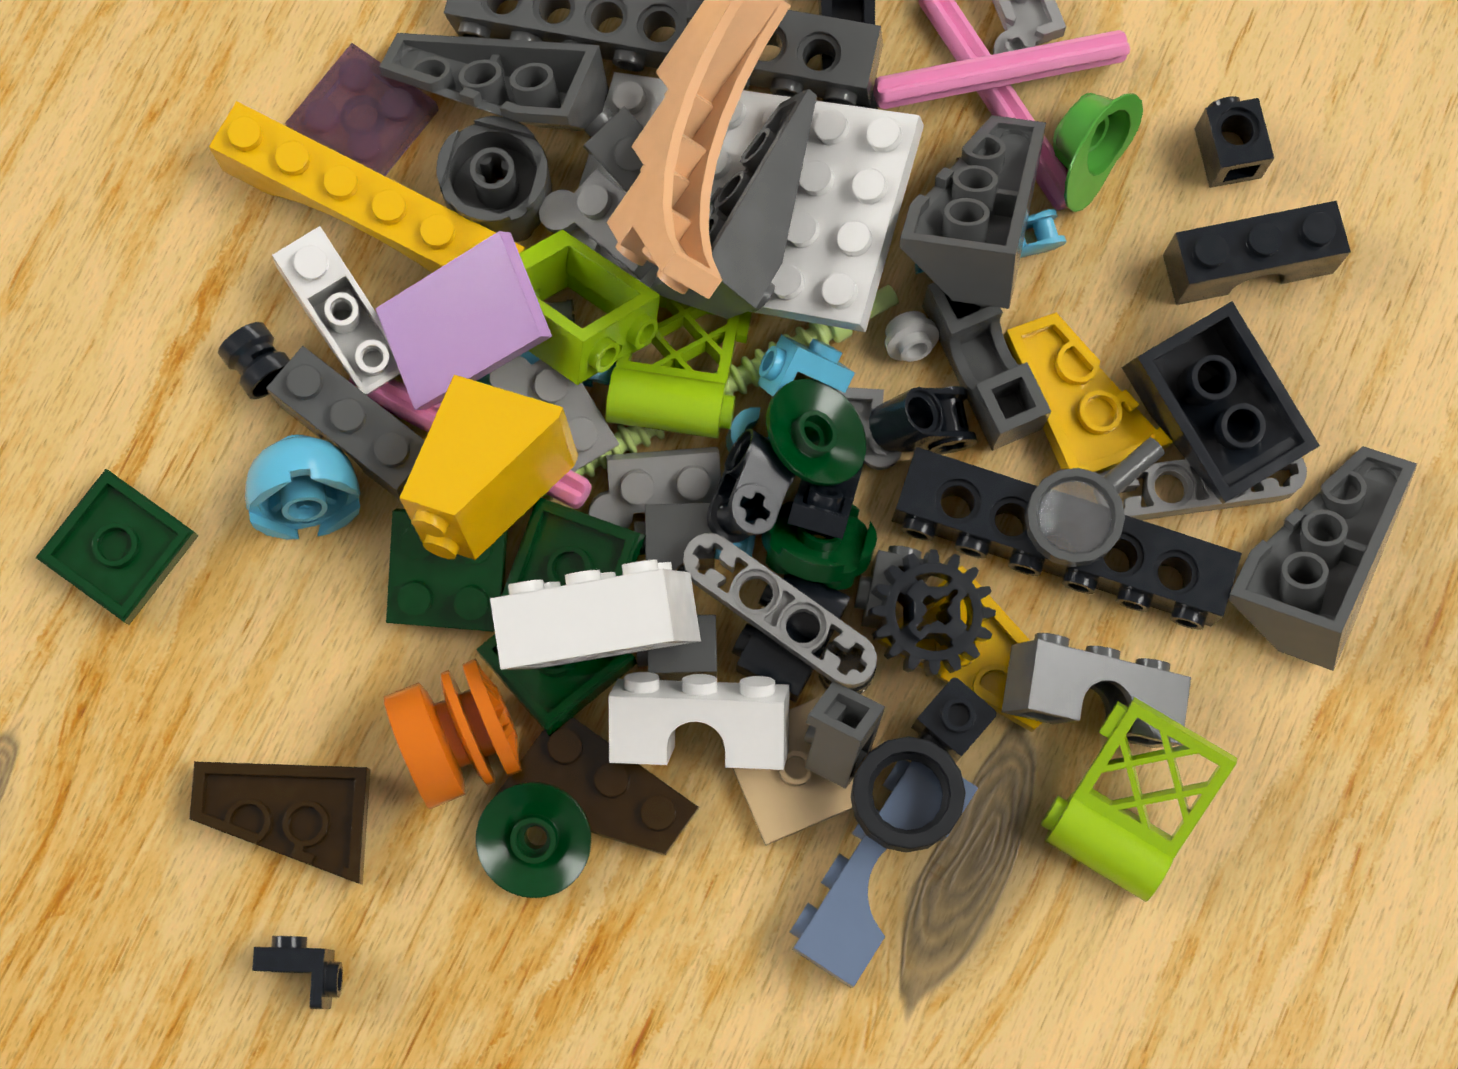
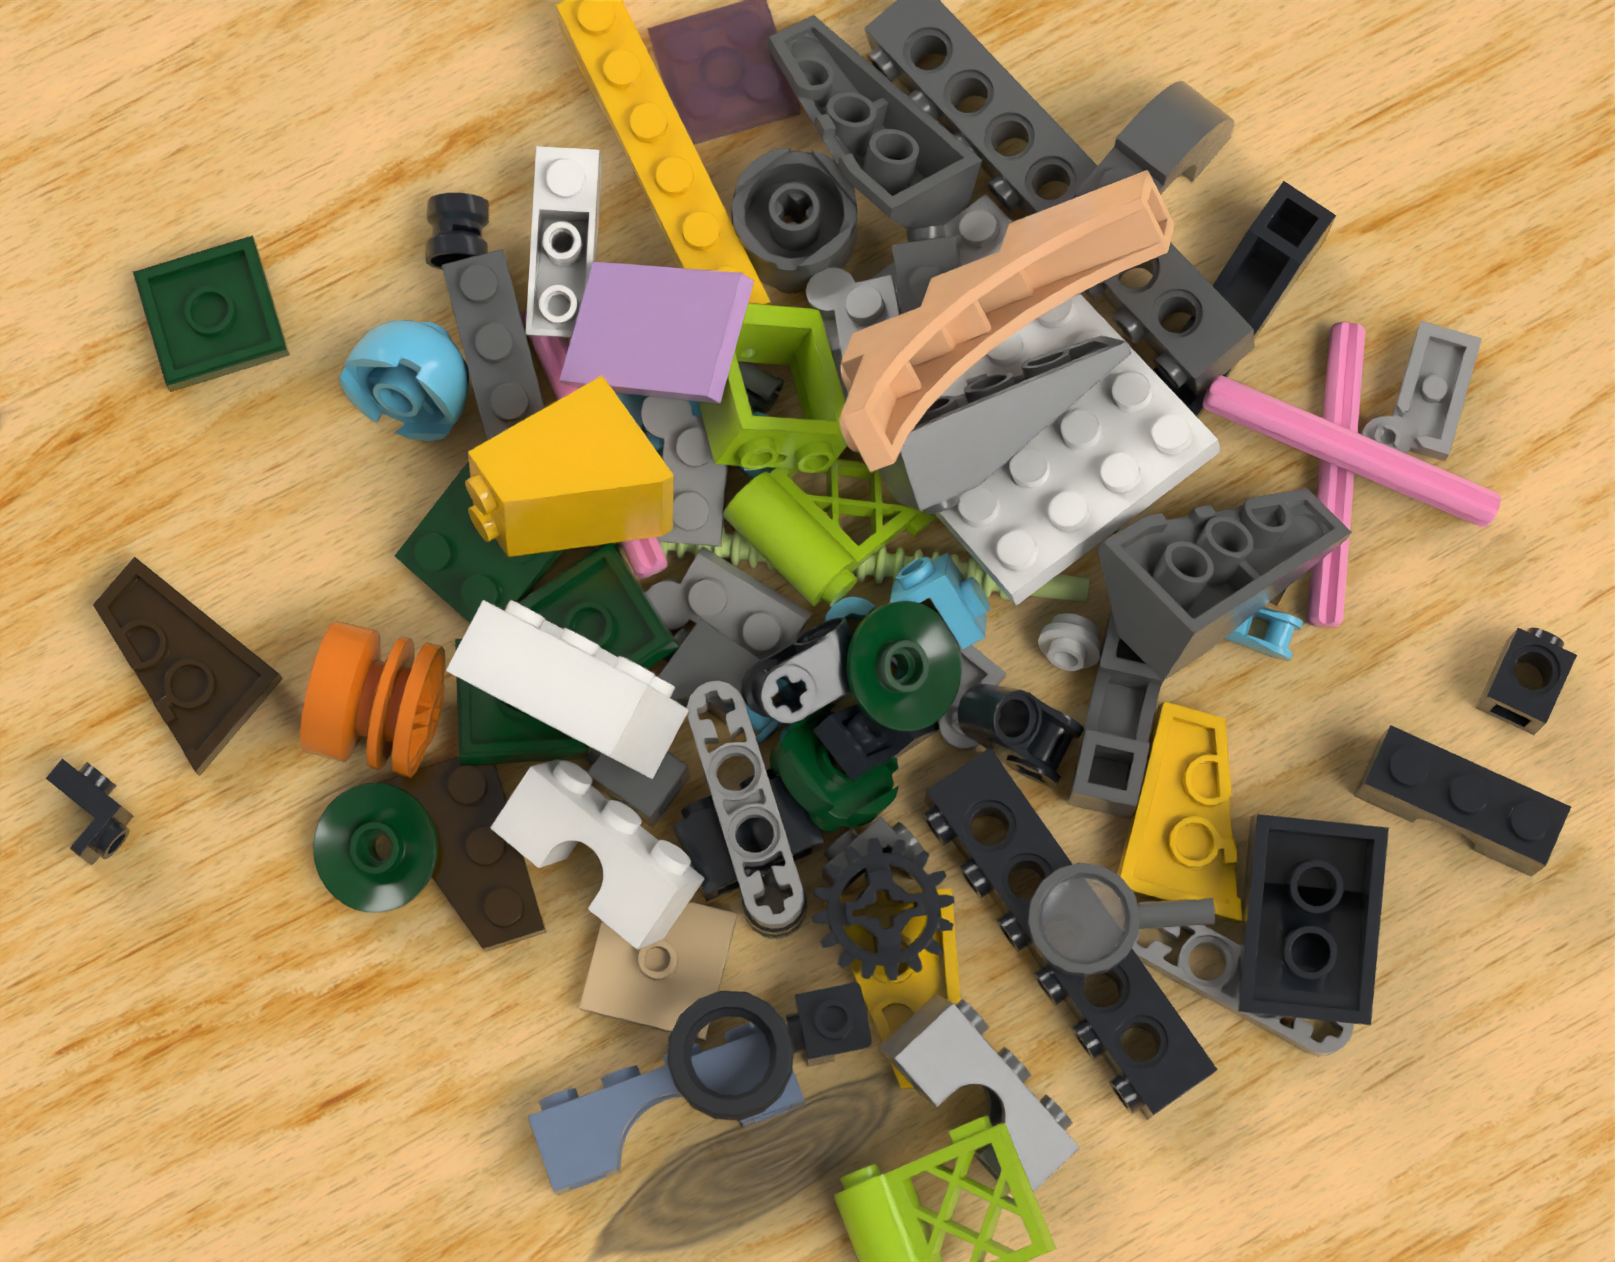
camera: 40 degrees right, 0 degrees up
dark grey brick [804,681,885,789] -> none
bright green piece [1053,93,1143,212] -> none
dark grey wedge [1229,446,1417,671] -> none

